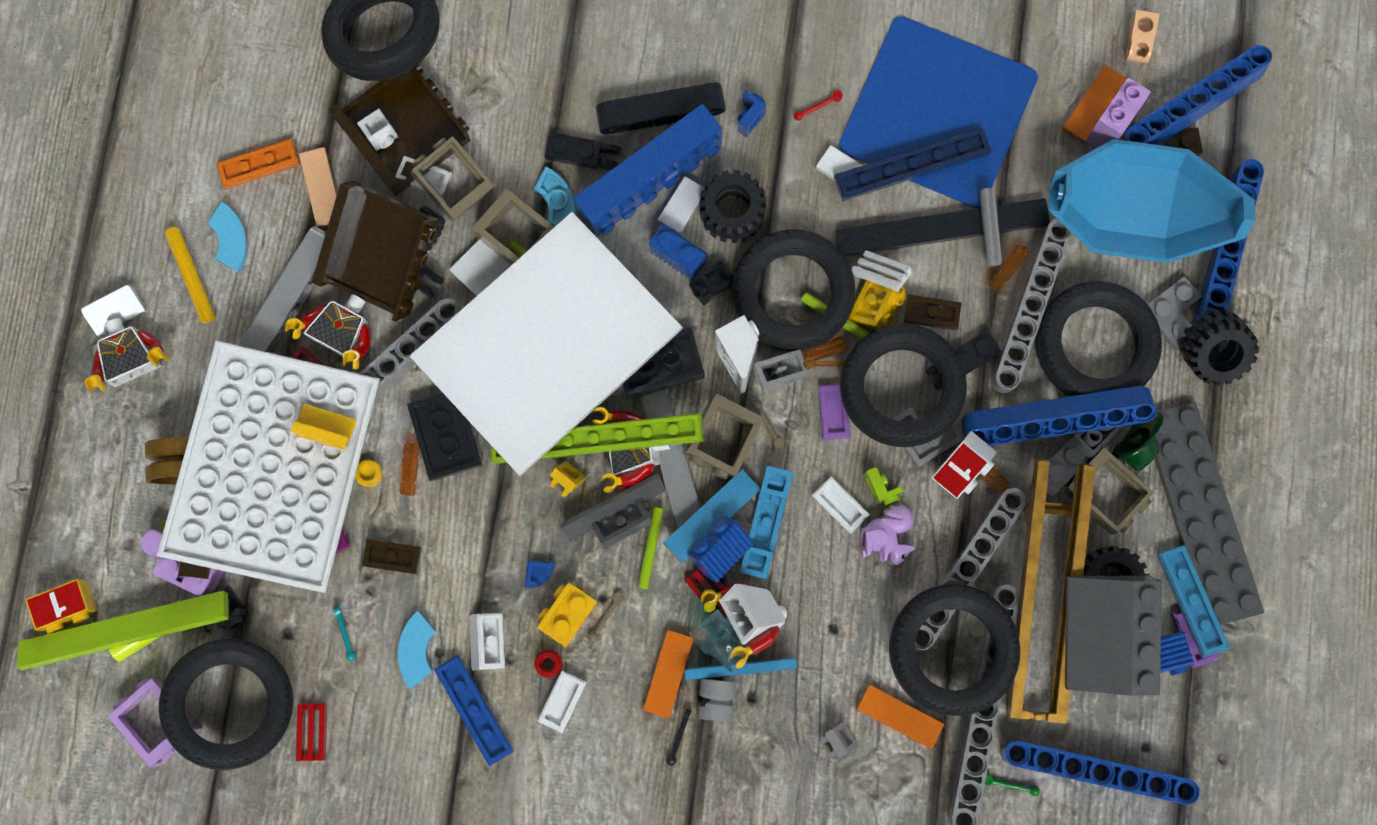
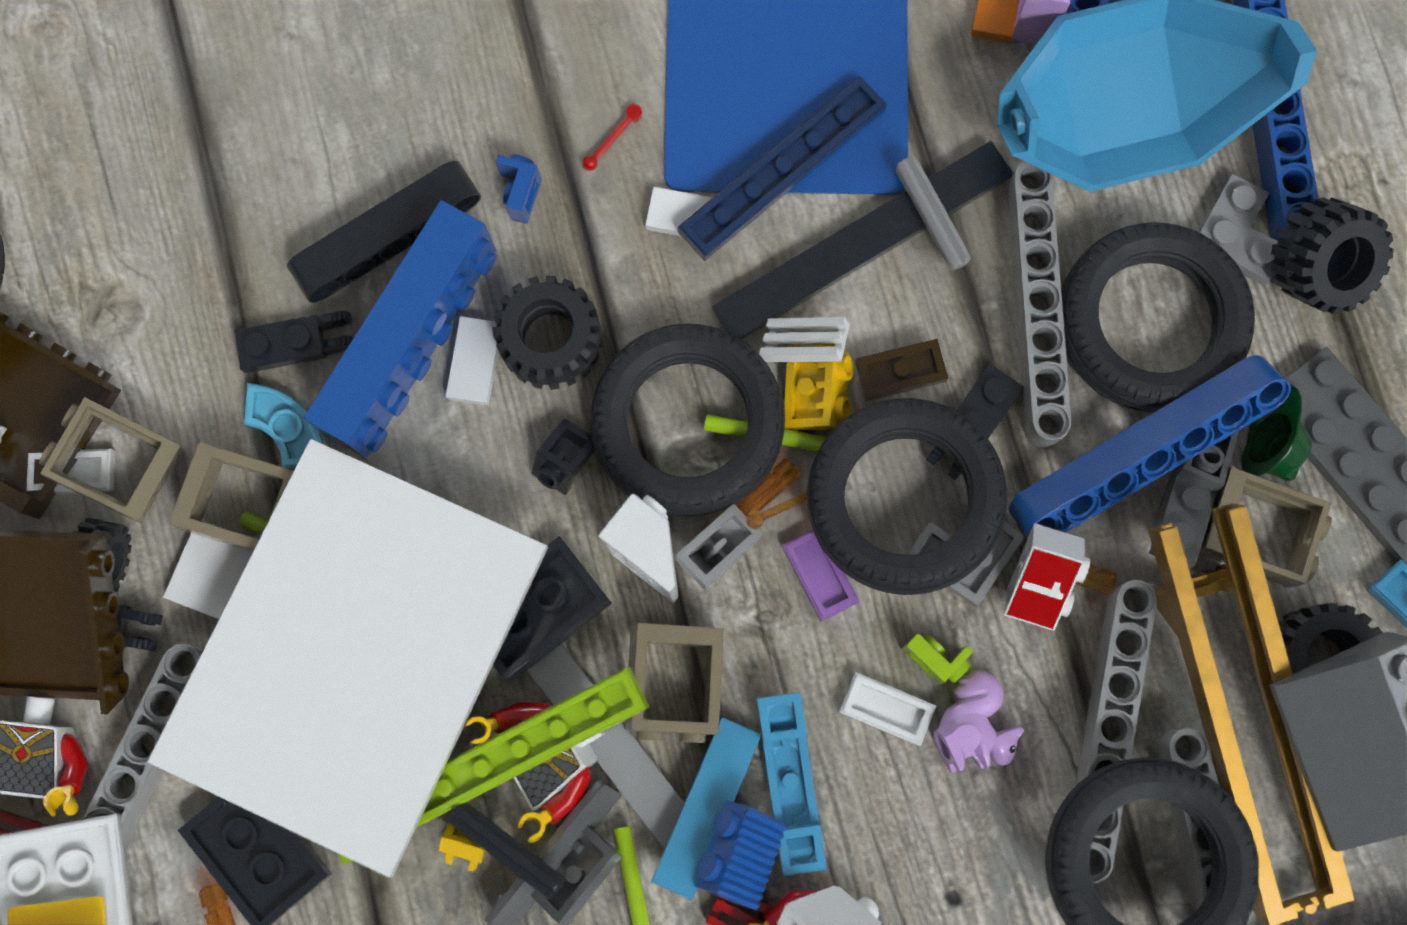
camera: 25 degrees left, 0 degrees up
blue brick [649,224,707,281] -> none
dark tan hinge [751,399,784,450] -> none
clear orange axle [989,244,1029,292] -> none
none -> black axle [449,802,565,899]

